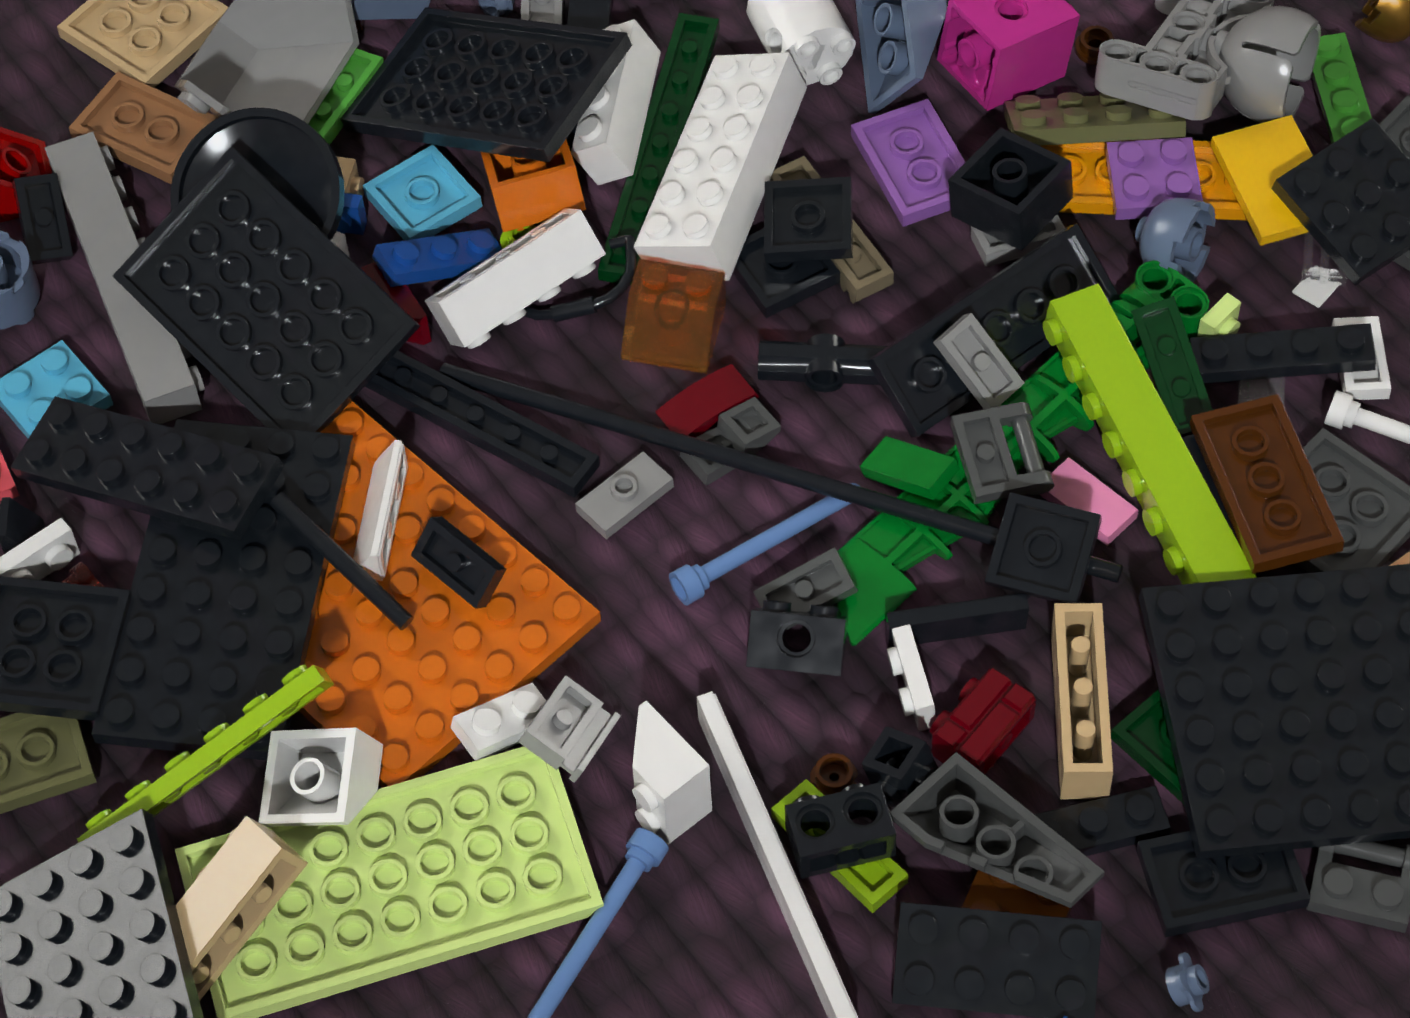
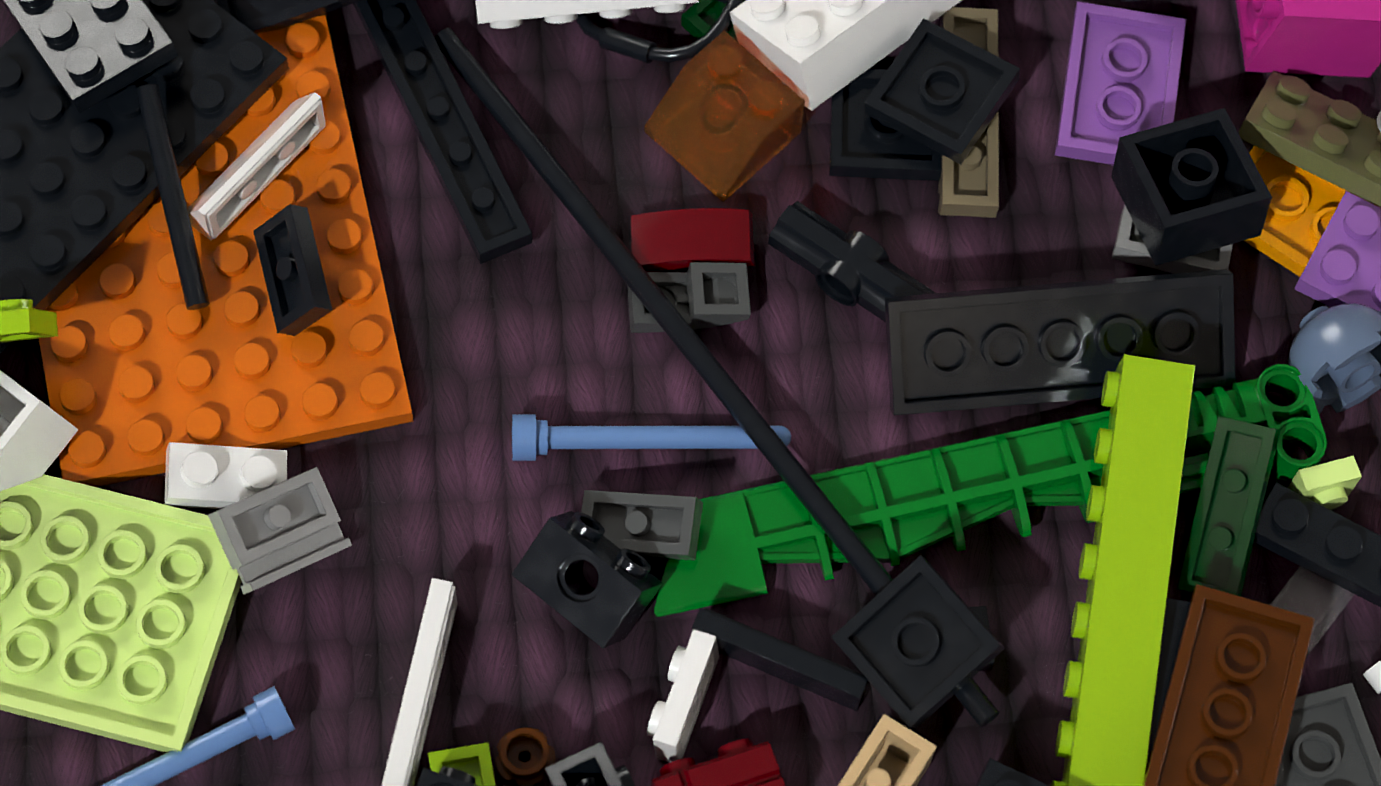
camera: 25 degrees right, 10 degrees up
light grey plate [575,451,674,540] -> none
white slope [632,701,712,845] -> none
green tile [859,436,960,500] -> none
light grey plate [933,313,1024,409] -> none
dark grey plate [950,402,1054,505] -> none
bright pink tile [1040,457,1138,546] -> none

